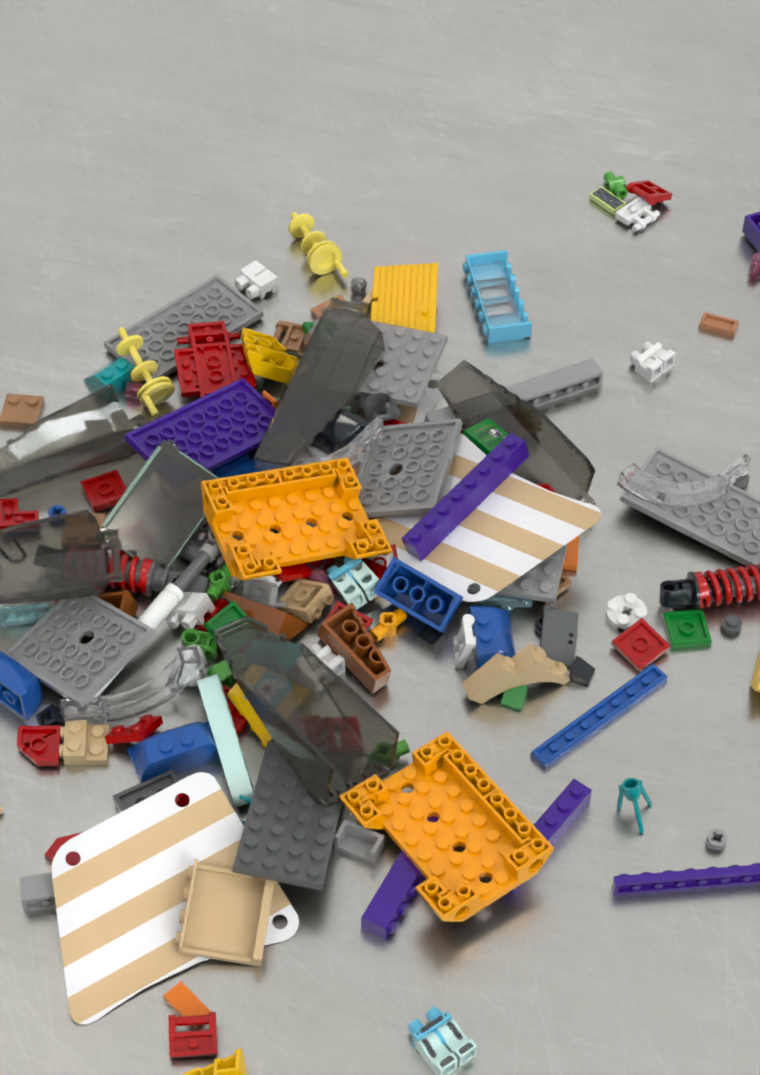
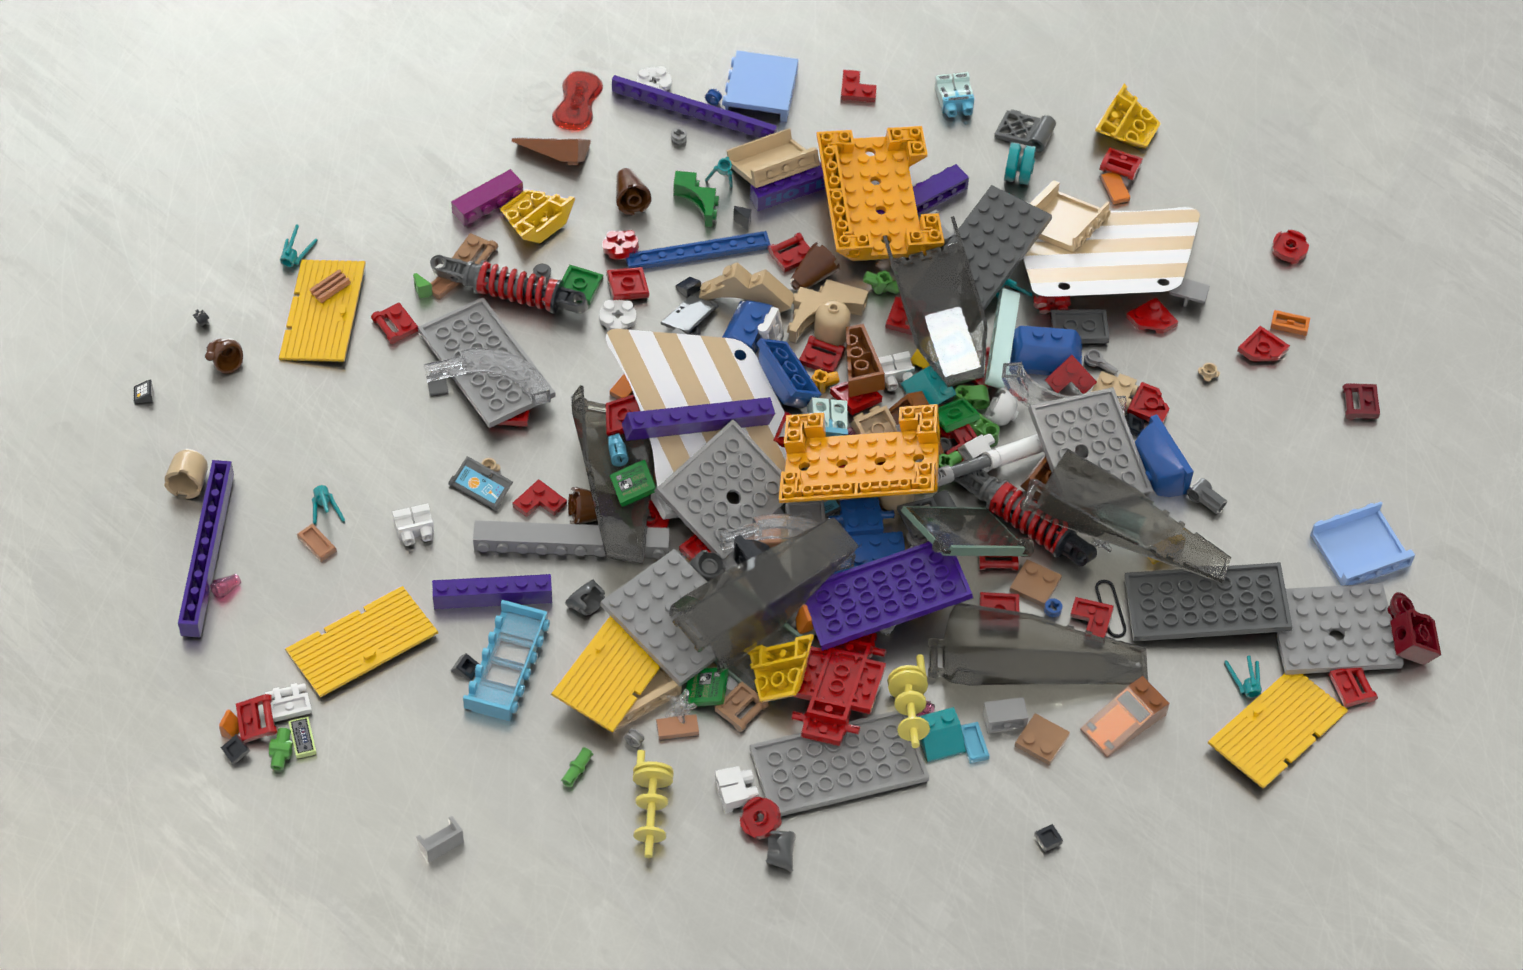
camera: 155 degrees left, 5 degrees up
none -> orange slope [219,709,240,739]
none -> black plate [220,735,250,764]
none -> yellow door [285,586,438,697]
none -> teal plant [312,485,345,524]
none -> light grey panel [416,816,464,863]
none -> dark purple brick [432,574,552,610]
none -> door [448,456,513,511]
none -> black slope [450,653,480,681]
none -> tan plate [481,458,501,477]
none -> red plate [512,479,567,517]
none -> bright green pin [561,747,593,787]
none -> dark grey hair [565,579,605,616]
none -> plate [602,230,639,259]
none -> medium azure hinge [608,433,628,466]
none -> reddish brown cone [616,168,652,215]
none -> green arch [673,171,719,227]
none -> blue bush [705,88,722,106]
none -> light blue panel [722,50,798,122]
none -> tan panel [726,128,820,188]
none -> black slope [733,206,752,230]
none -> red plate [740,797,782,840]
none -> dark grey hair [766,831,796,872]
none -> red plate [768,232,810,273]
none -> tan arch [787,279,869,343]
none -> reddish brown cone [790,242,840,291]
none -> red plate [799,335,845,373]
none -> tan cylinder [814,300,850,346]
none -> red plate [841,69,877,103]
none -> medium azure tile [961,722,990,763]
none -> light grey panel [983,697,1029,733]
none -> dark grey piece [994,109,1056,152]
none -> teal wheel [1004,142,1036,185]
none -> light grey plate [1084,349,1118,376]

